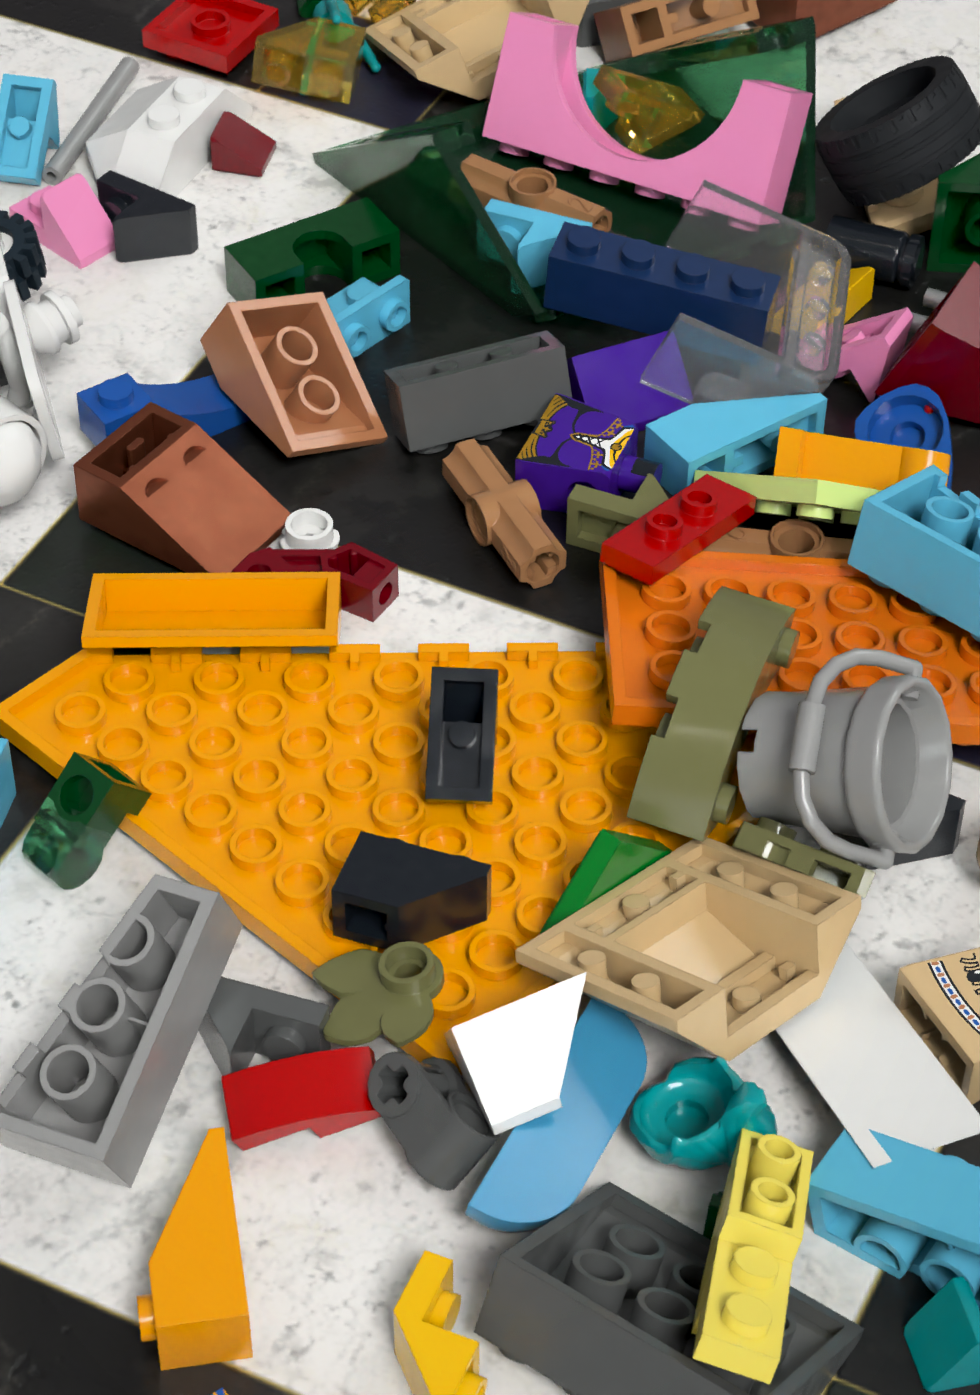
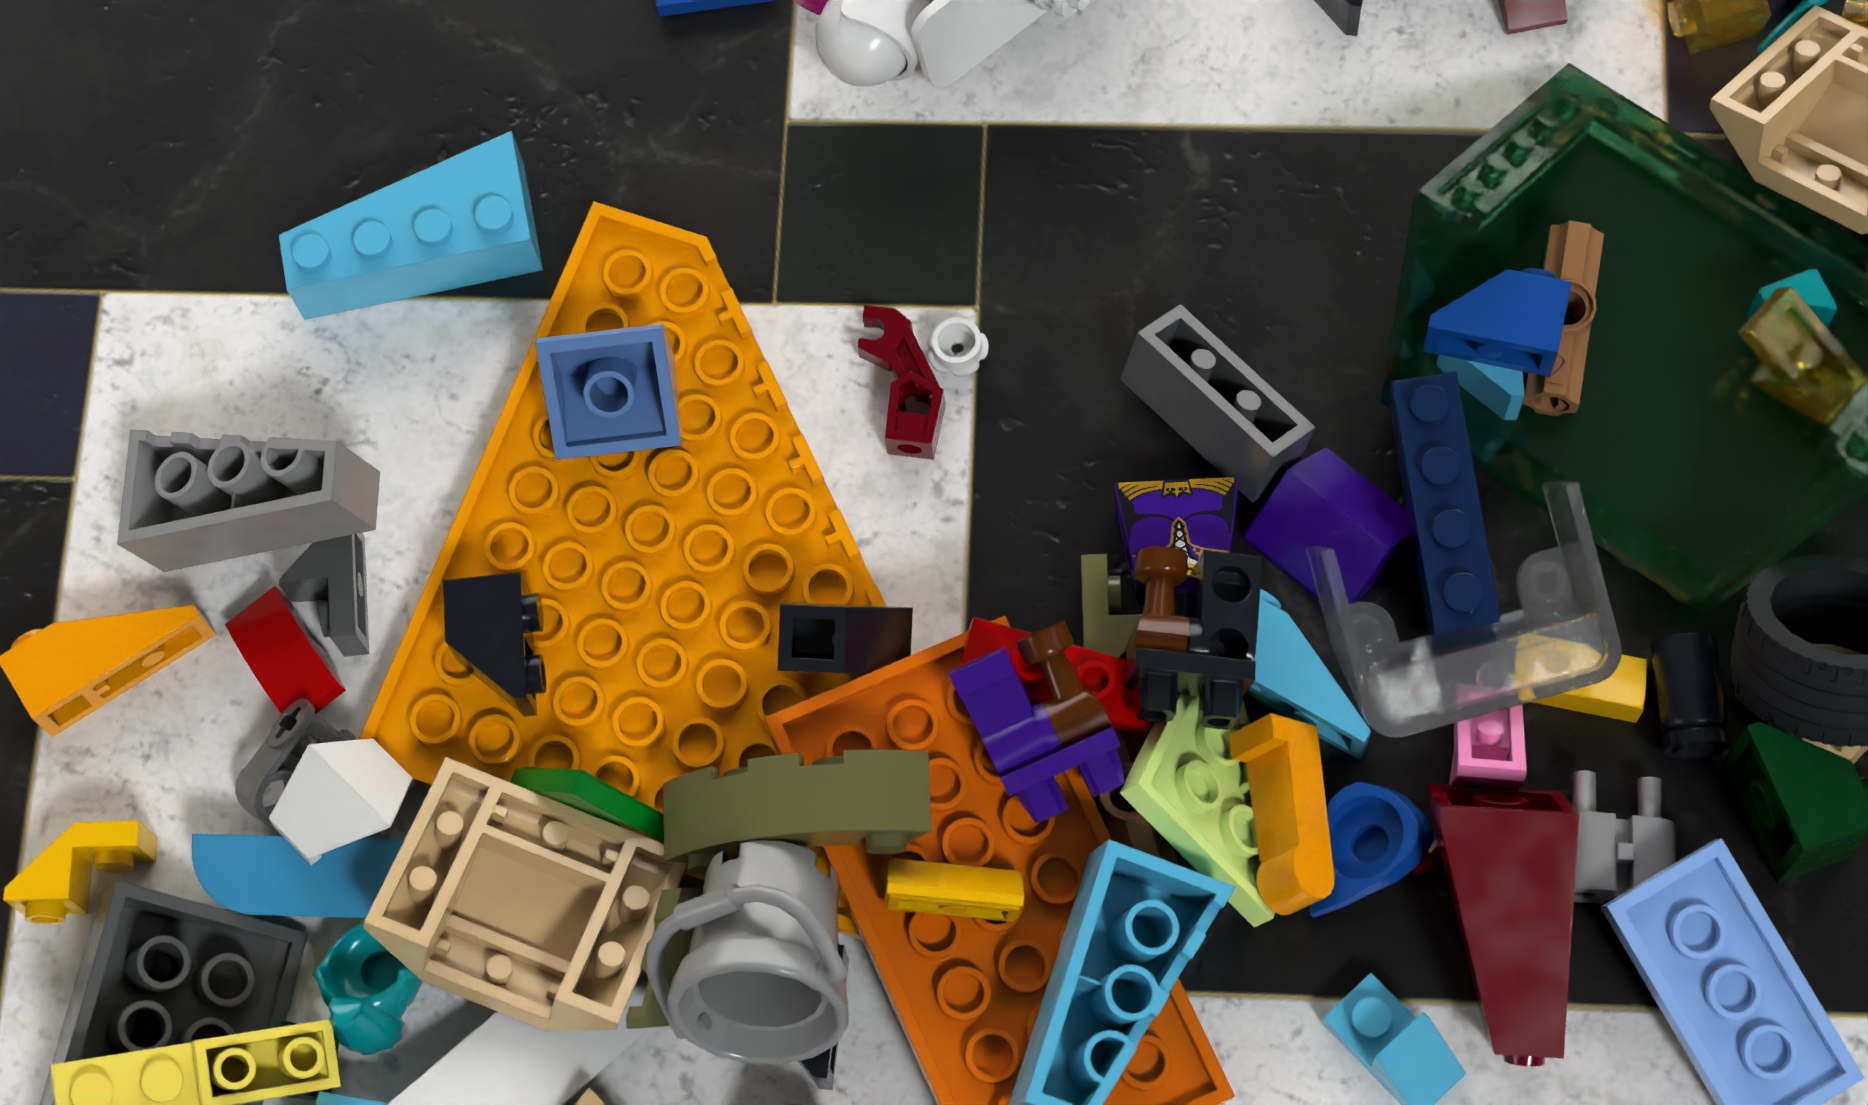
camera: 75 degrees right, 25 degrees up
leg [22,752,152,890] -> none
copper slope [73,402,291,573] -> none
blue slope [76,373,251,446] -> none
light orange slope [81,572,342,648] -> none
nougat slope [200,292,388,458] -> none
dark green arch [224,197,400,301] -> none
olive plate [312,941,445,1047] -> none
medium azure bracket [326,275,410,358] -> none
black slope [425,667,499,805] -> none
medium nougat piece [442,438,567,589] -> none
bright pink arch [482,12,813,229] -> none
none -> medium blue slope [535,324,682,460]
none -> black slope [777,602,913,673]
none -> yellow slope [883,858,1024,922]
none -> dark purple hips [949,620,1125,823]
none -> black hips [1123,546,1263,730]
none -> blue slope [1423,268,1572,377]

